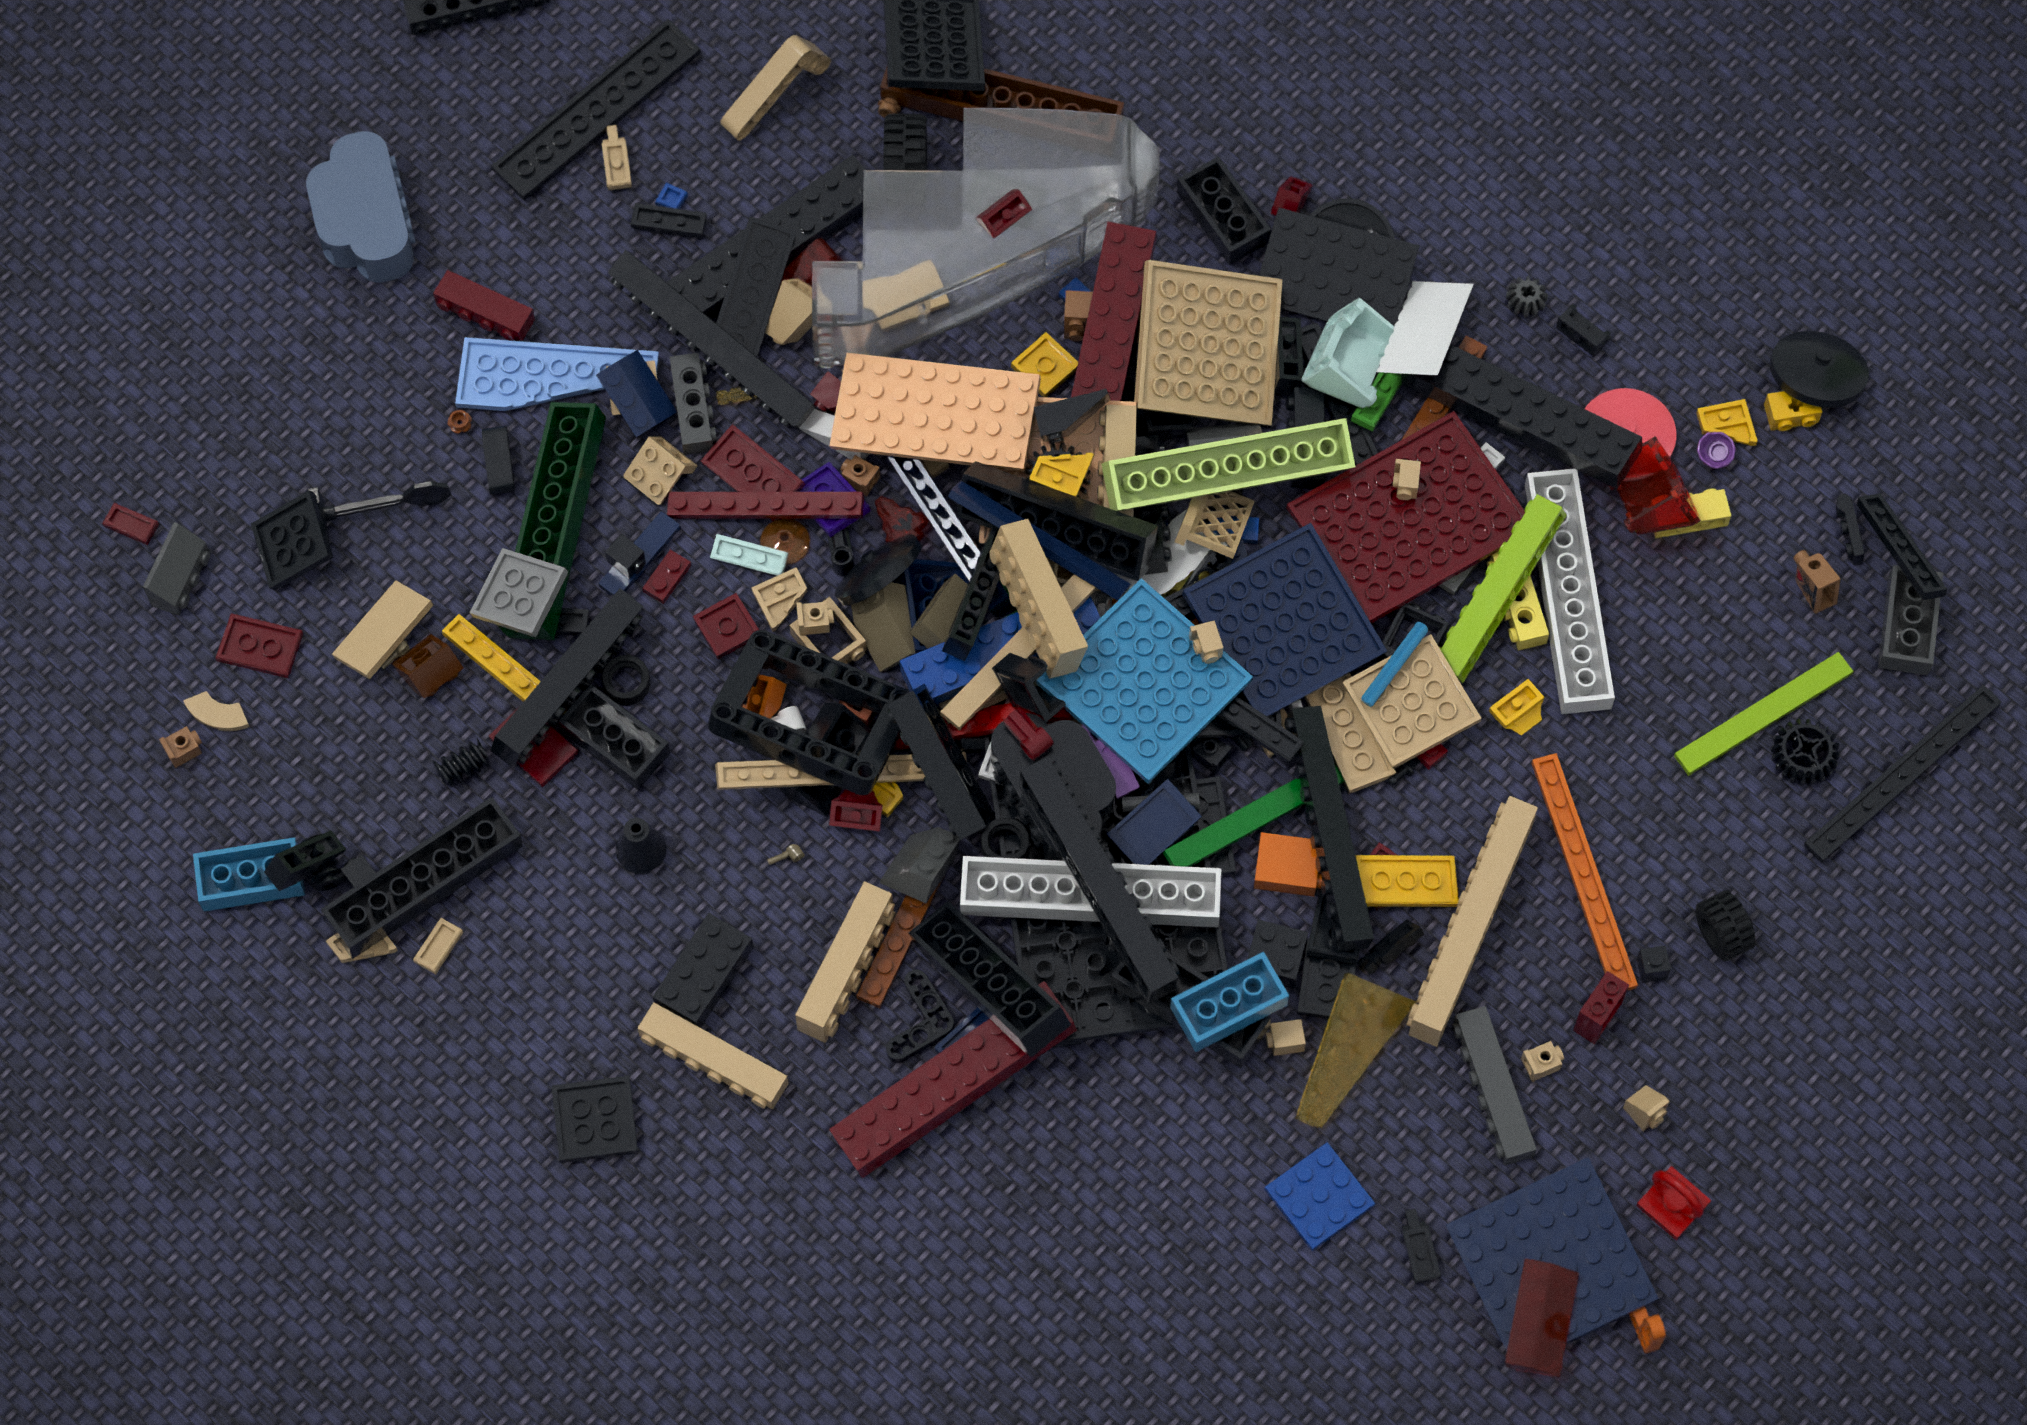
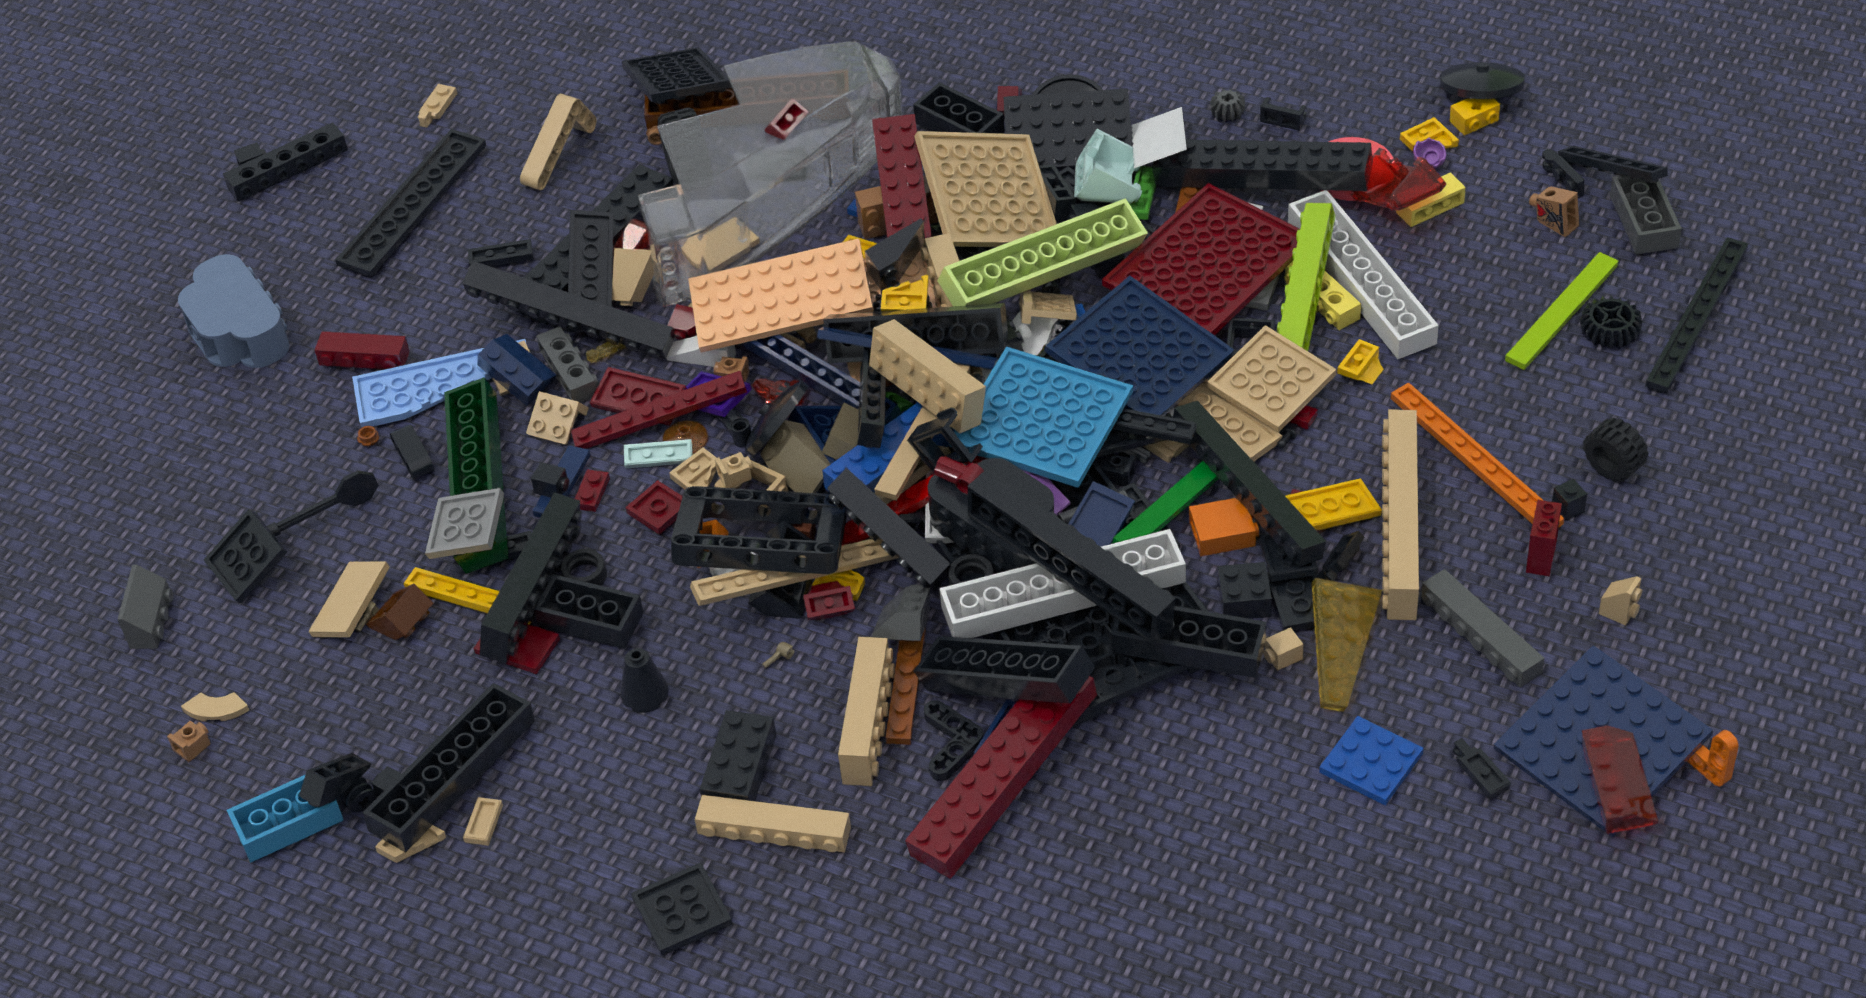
camera: 15 degrees left, 20 degrees down
dark red tile [102,503,159,545] -> none
dark red tile [215,613,304,678] -> none
black piece [432,738,490,787] -> none
tan hinge [602,125,632,190] -> none
blue tile [655,183,688,209] -> none
dark azure brick [1170,952,1289,1052] -> none
tan brick [1189,620,1223,664] -> none
dark azure axle [1361,622,1428,707] -> none
tan brick [1393,459,1421,500] -> none
tan brick [1521,1041,1564,1082] -> none
red tile [1636,1166,1711,1240] -> none

